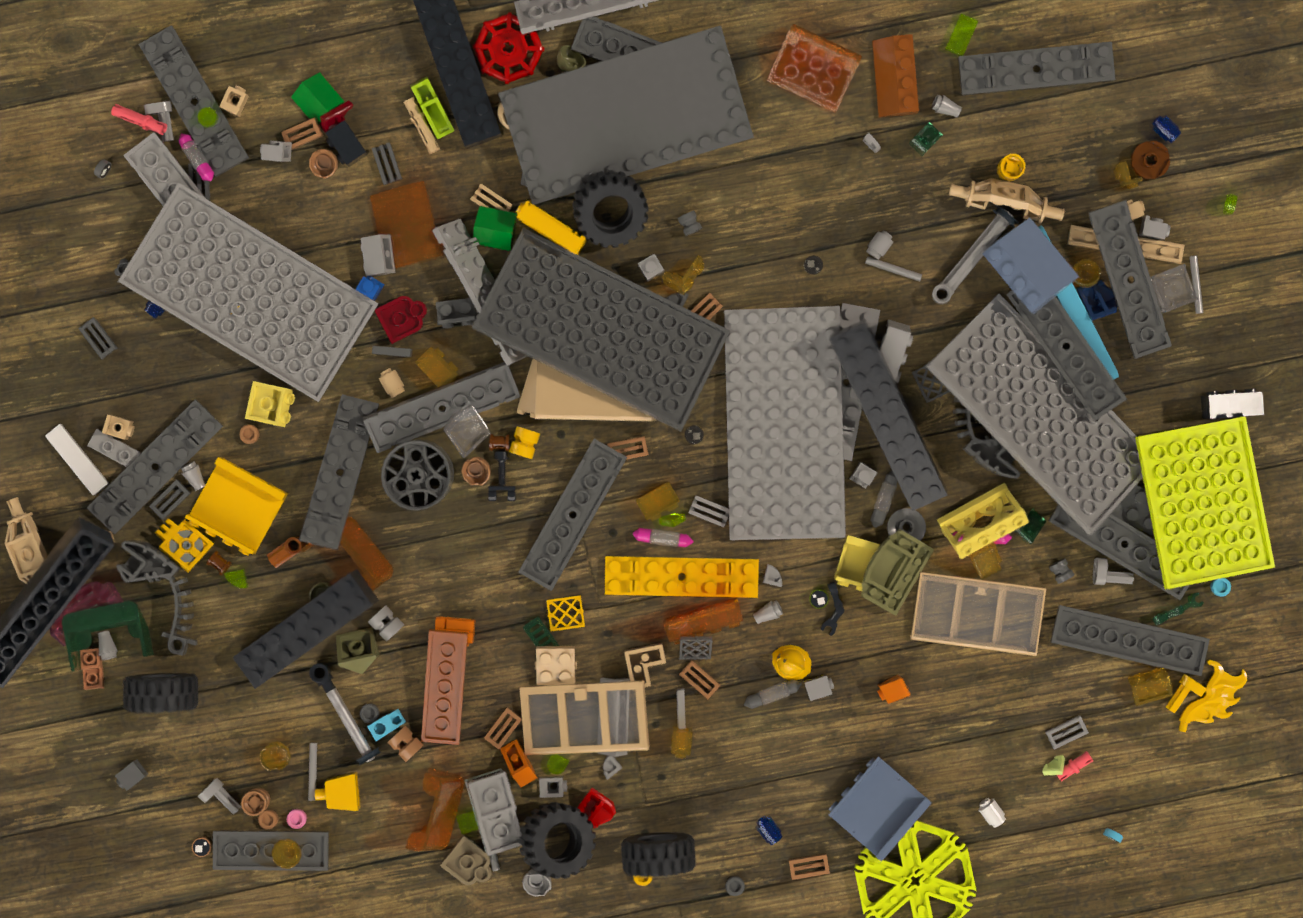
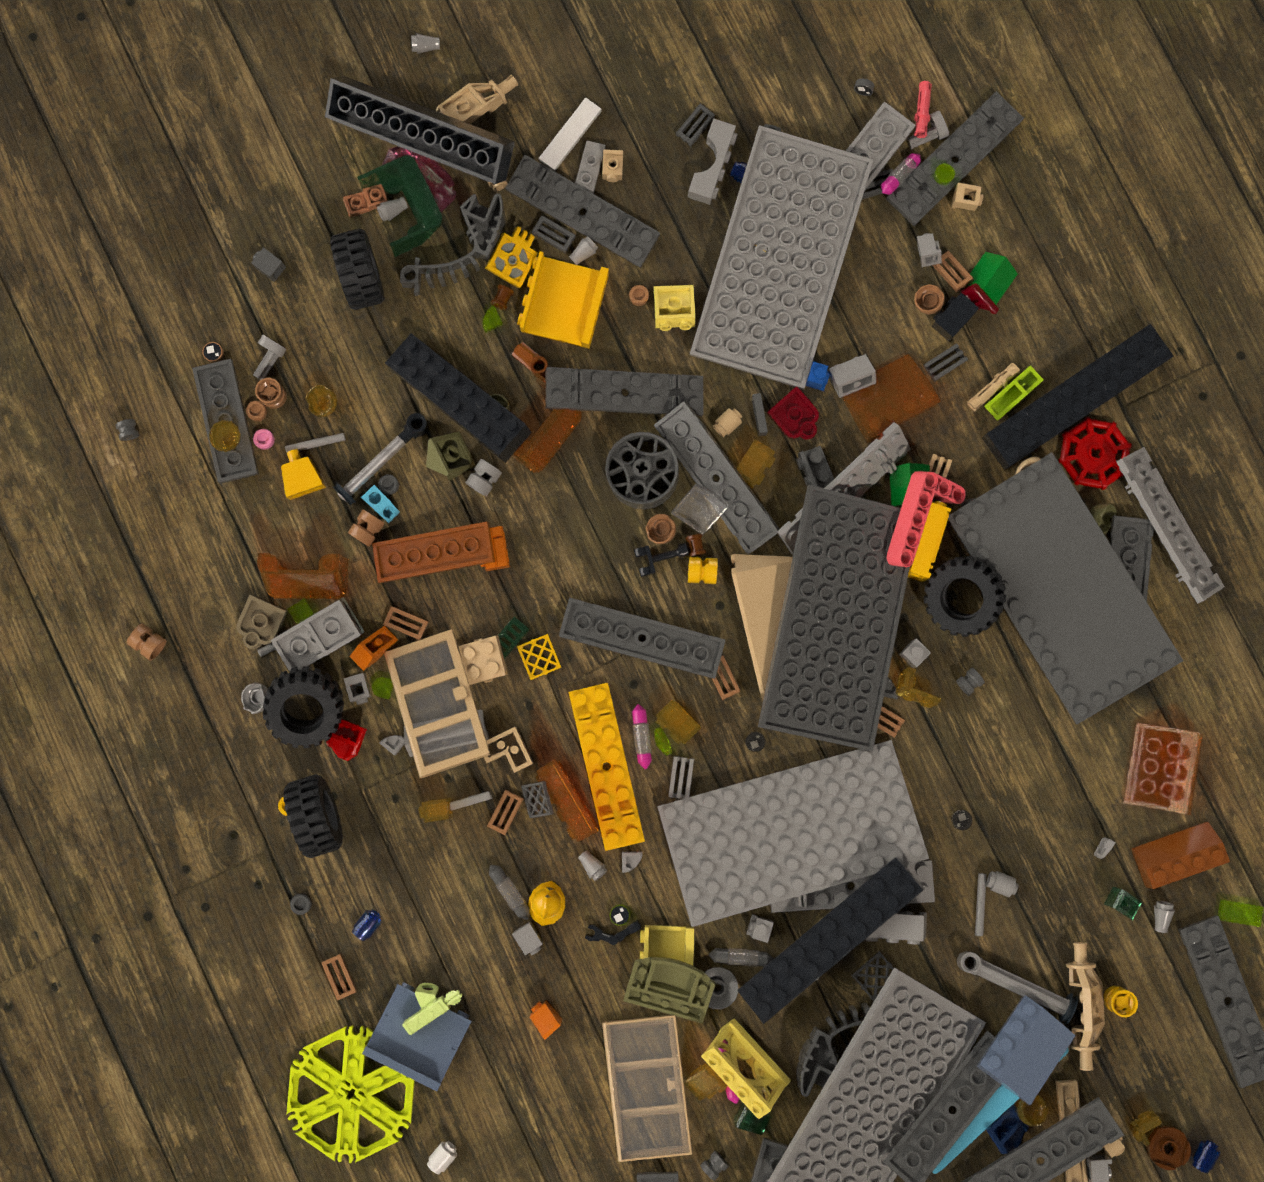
camera: 80 degrees right, 5 degrees down
none -> yellowish green piece [402,983,462,1035]
none -> light grey arch [688,118,738,205]
none -> coral beam [886,471,966,567]

